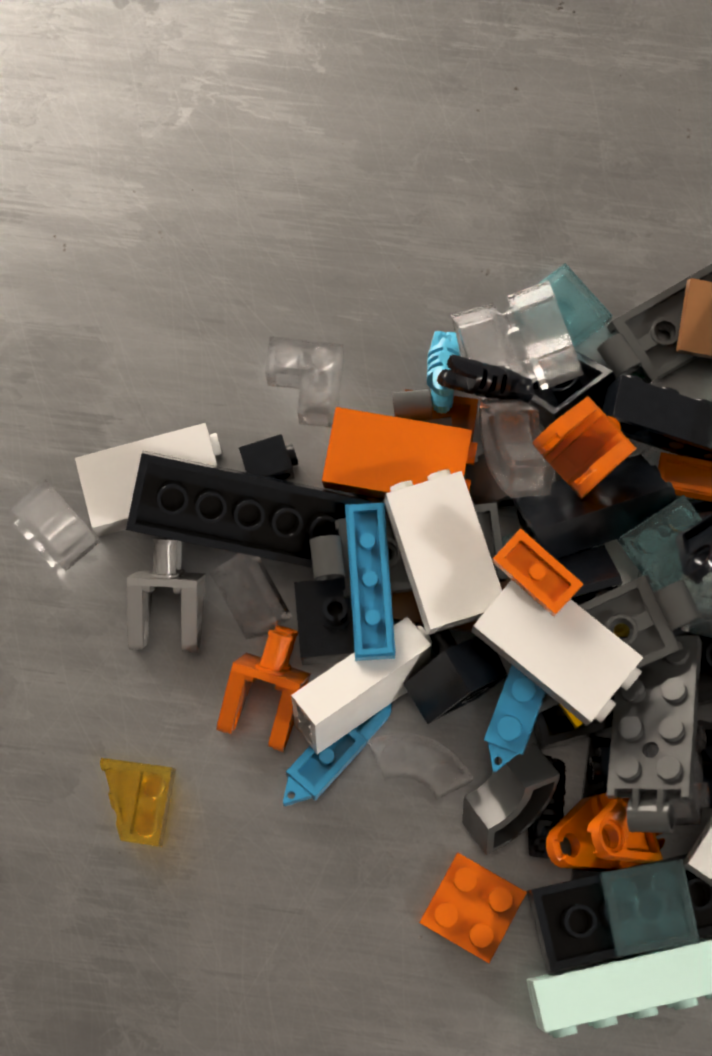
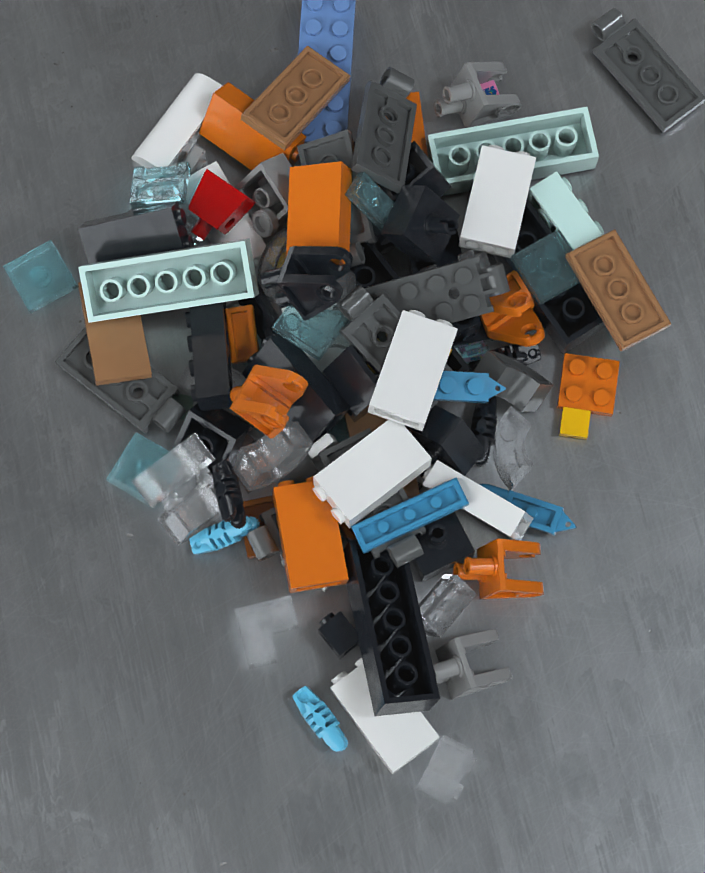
camera: 115 degrees left, 0 degrees up
clear yellow wing [100,758,176,847] -> none
orange plate [492,528,583,617] -> none
none -> medium azure hinge [292,686,349,752]
none -> white tile [307,433,339,461]
none -> clear light blue tile [458,340,489,363]
none -> black hinge [471,396,497,467]
none -> yellow tile [559,407,591,440]
none -> medium nougat tile [565,229,671,352]

